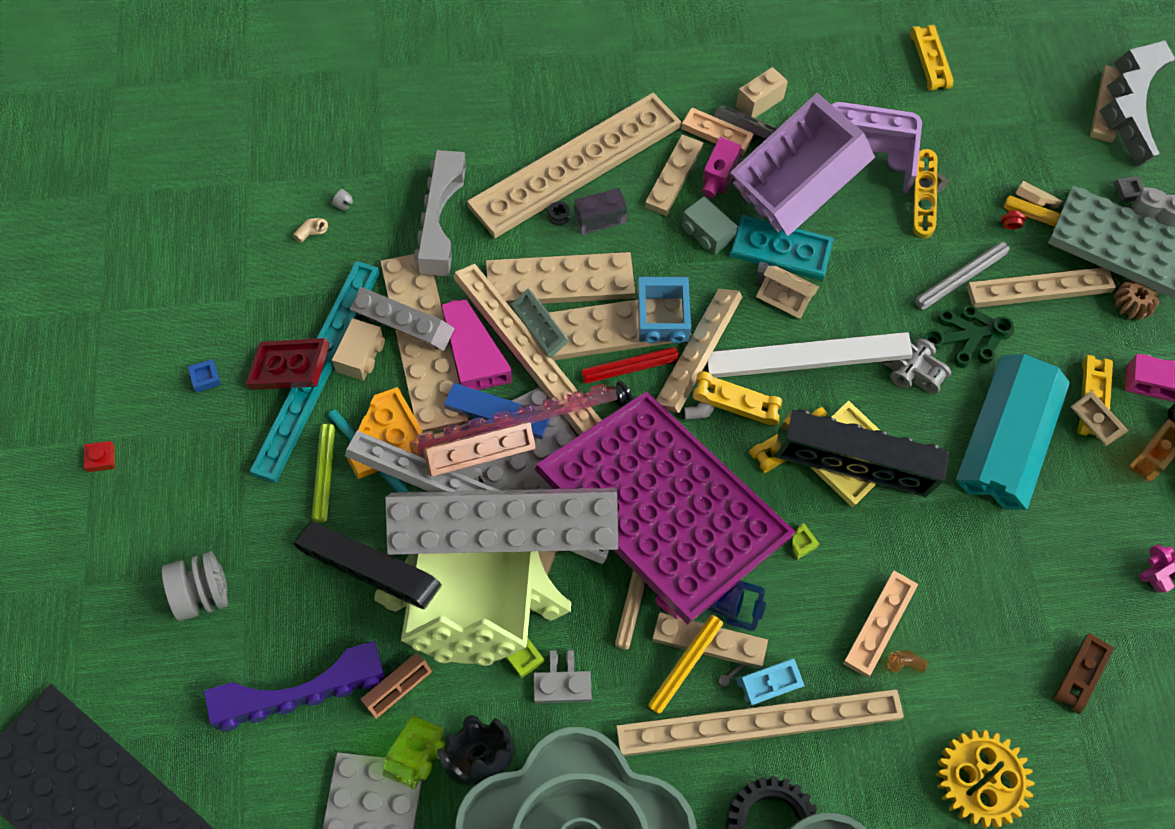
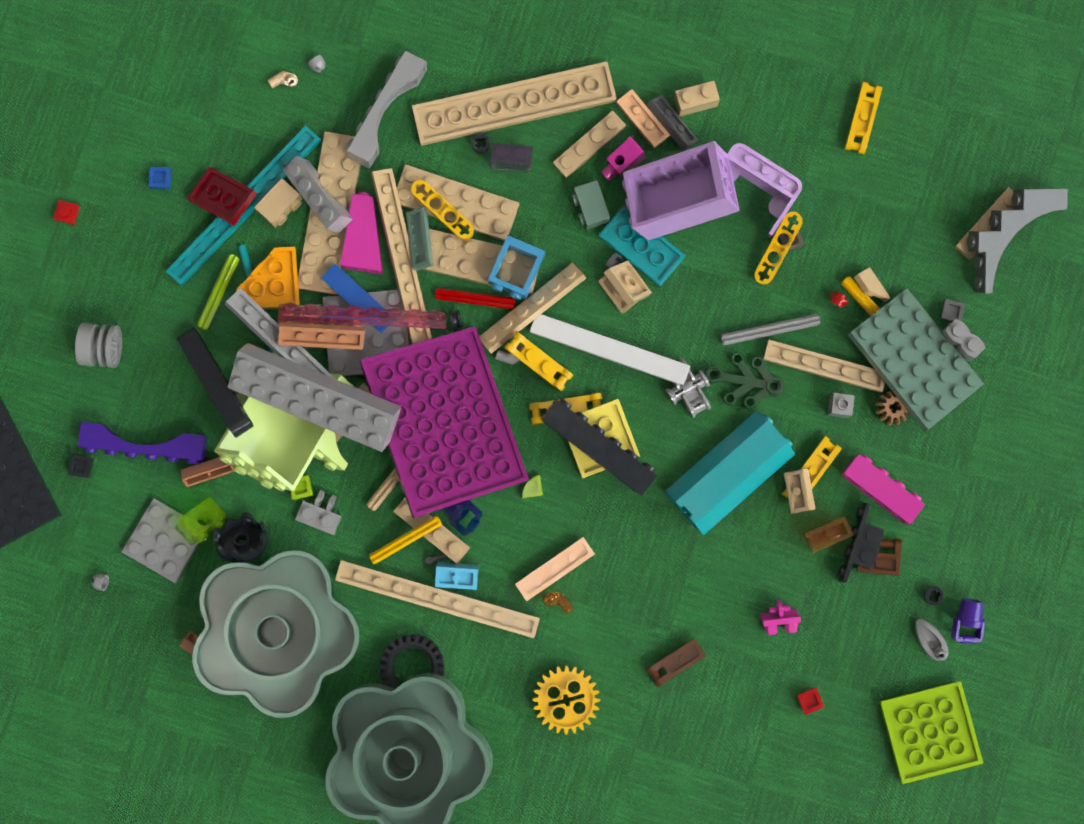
camera: 25 degrees right, 20 degrees up
none -> black plate [68,454,94,478]
none -> yellow beam [411,180,474,241]
none -> light grey brick [827,393,855,418]

